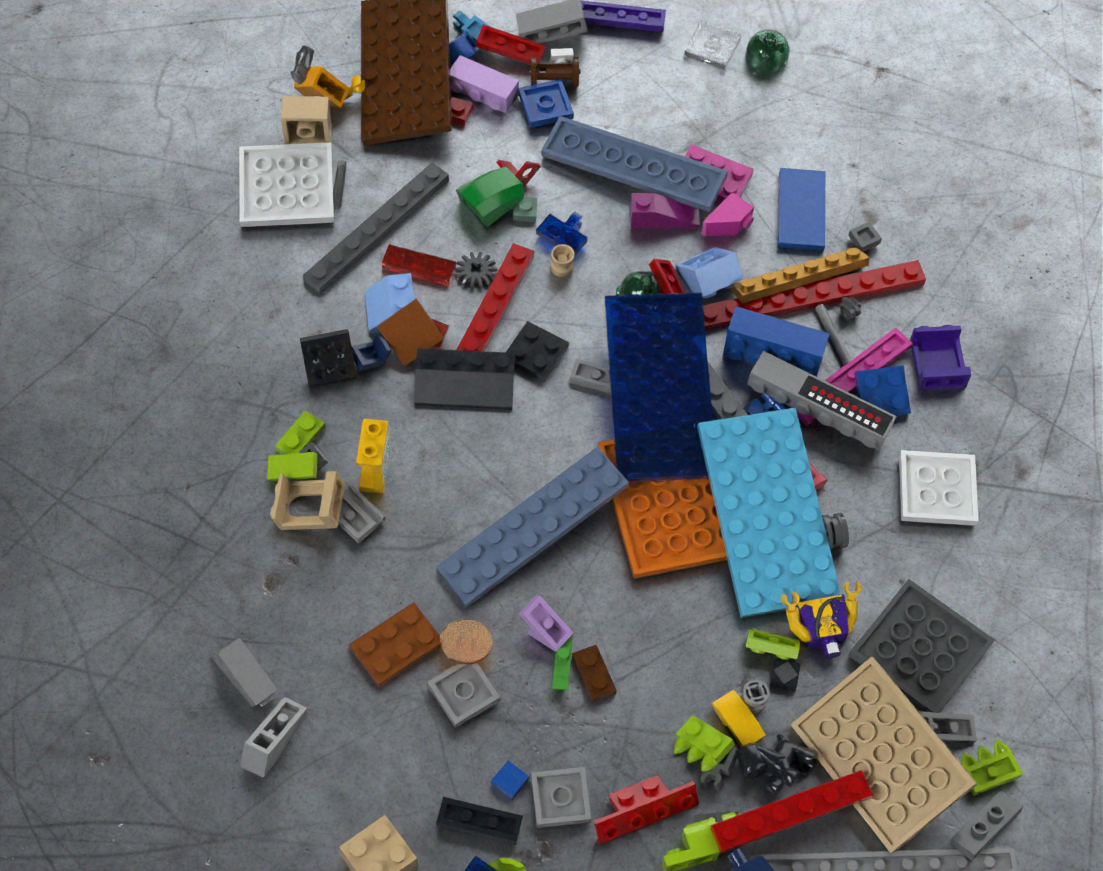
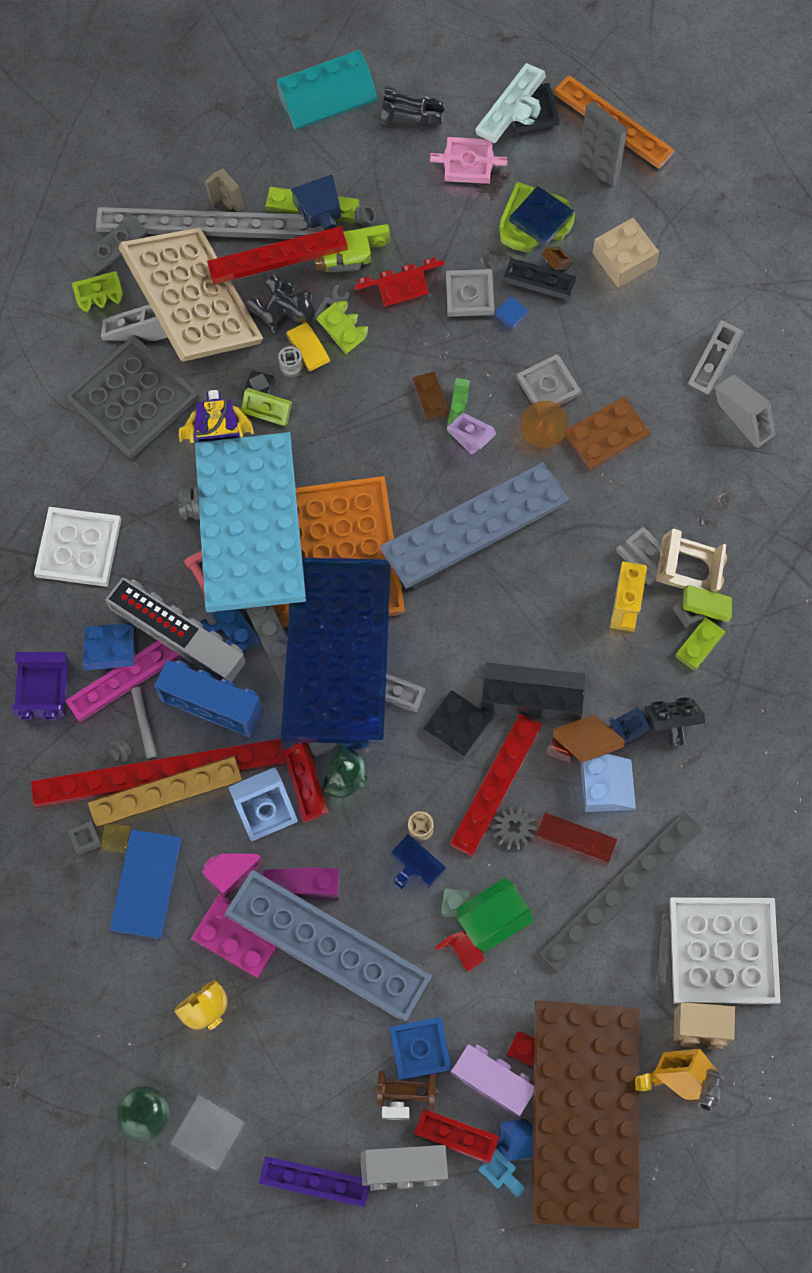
camera: 170 degrees left, 10 degrees up
none -> clear yellow tile [101,824,132,853]
none -> yellow cylinder [174,979,228,1030]
none -> reddish brown plate [541,246,574,270]

